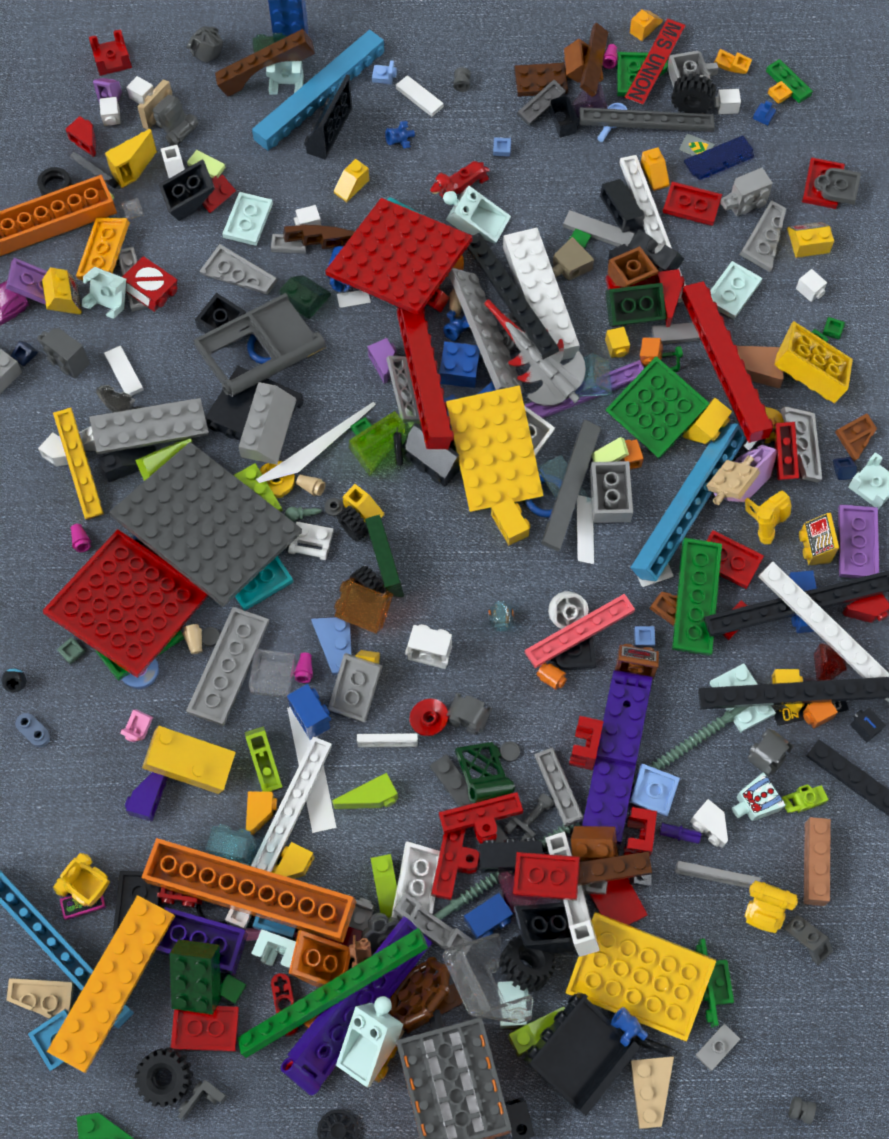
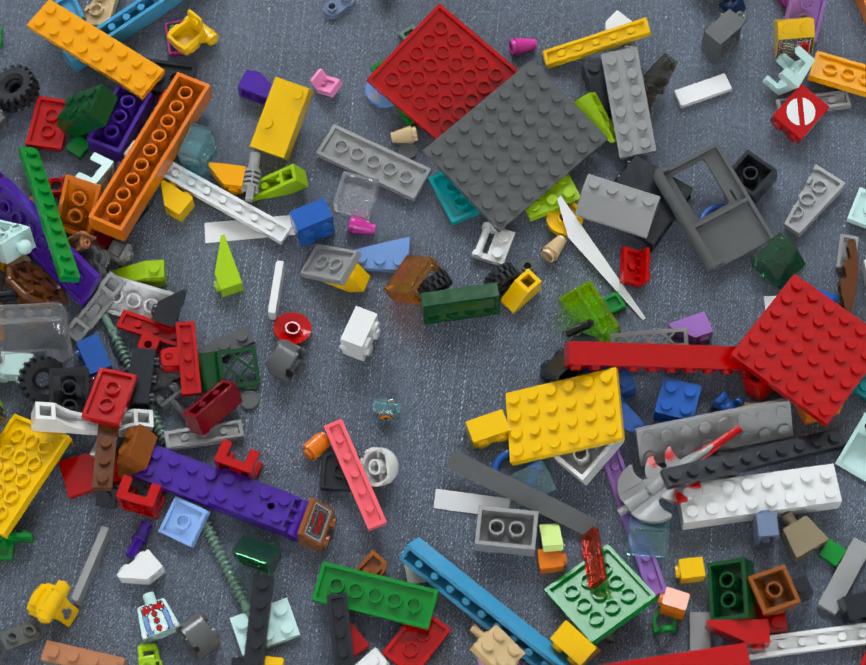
camera: 100 degrees right, 0 degrees up
sand green bar [285,507,322,522] -> none
black arch [627,230,684,272] -> none
medium blue plate [634,626,655,647] -> none
none -> black slope [151,289,188,327]
none -> dark red brick [183,379,243,436]
none -> clear green slope [232,535,282,575]
none -> light grey hinge [242,152,261,203]
none -> clear red plate [581,527,607,590]
none -> red bracket [620,246,651,288]
none -> sand blue brick [751,510,779,548]

